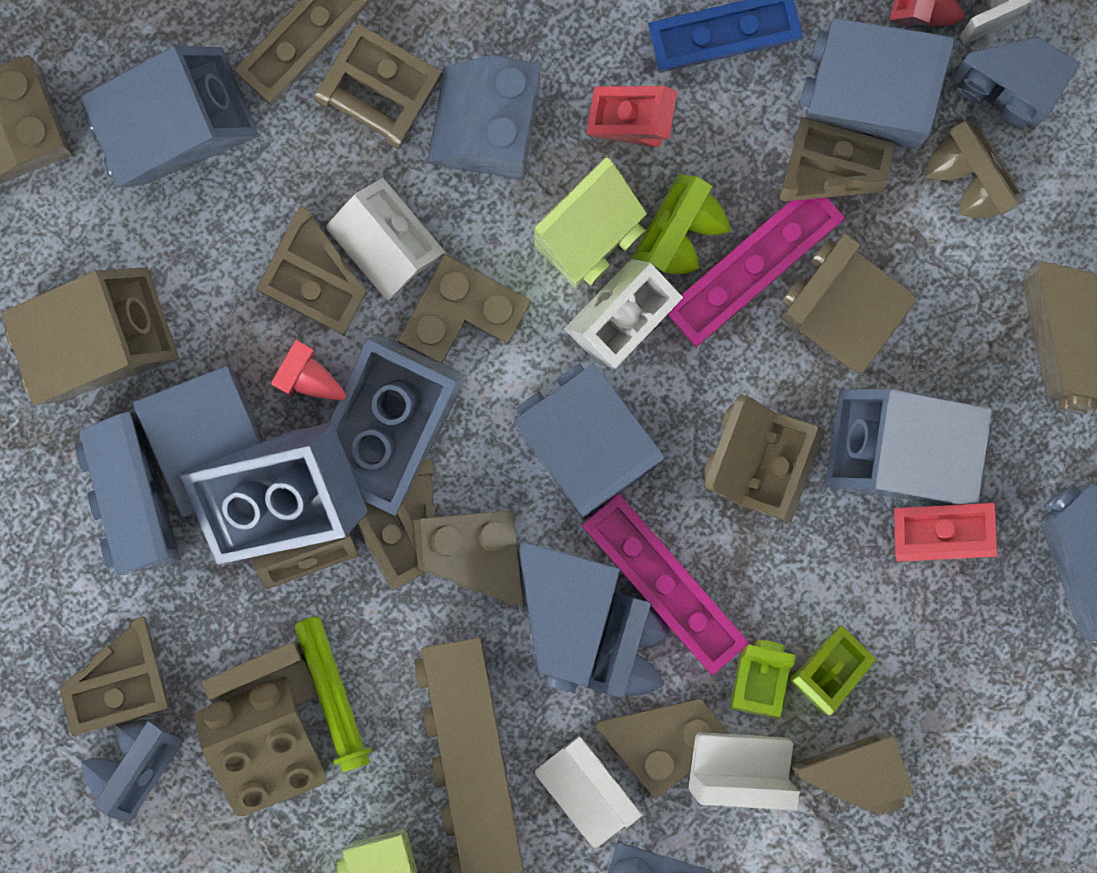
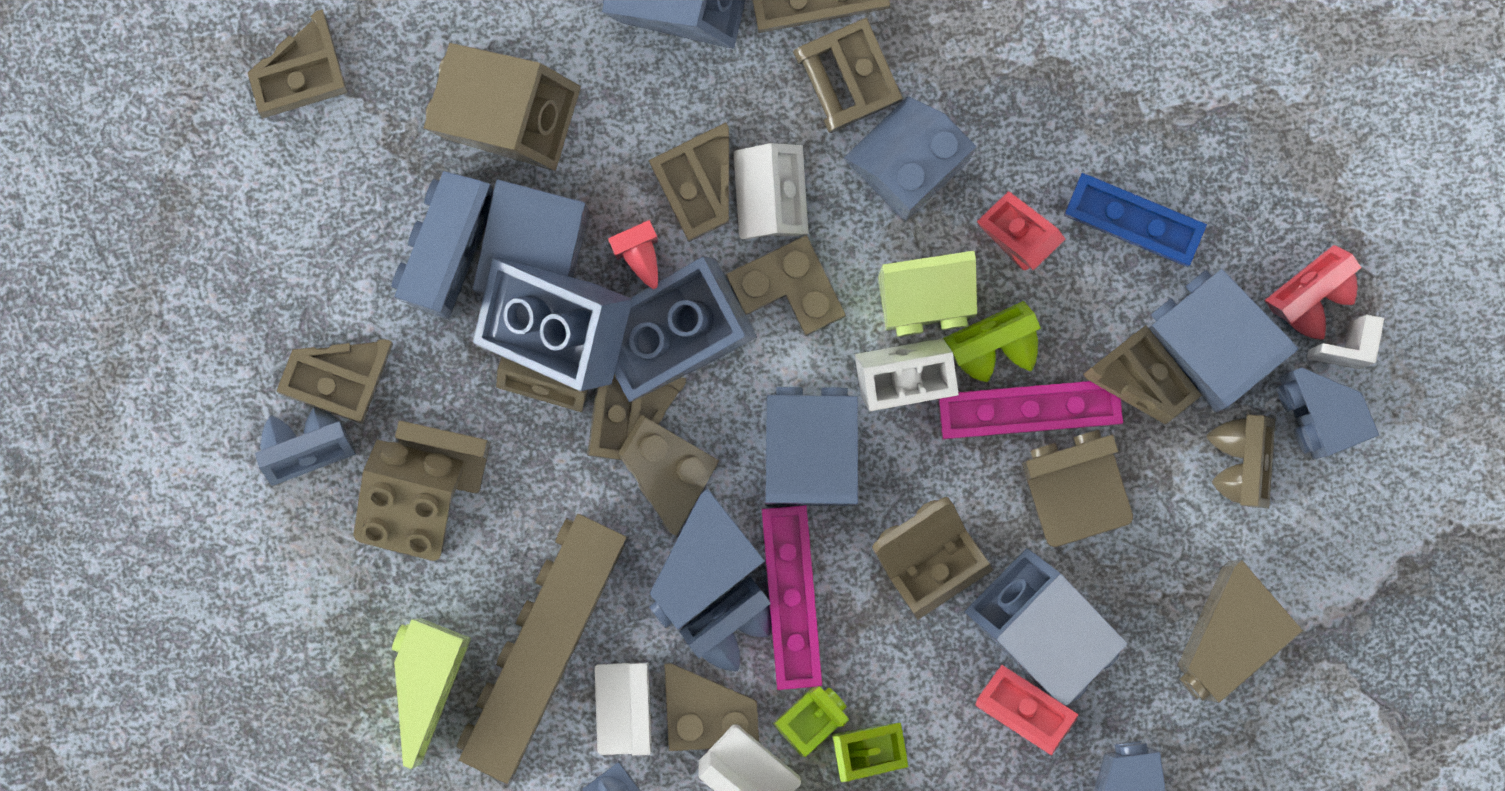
camera: 40 degrees right, 0 degrees up
lime axle [295,616,372,773] -> none

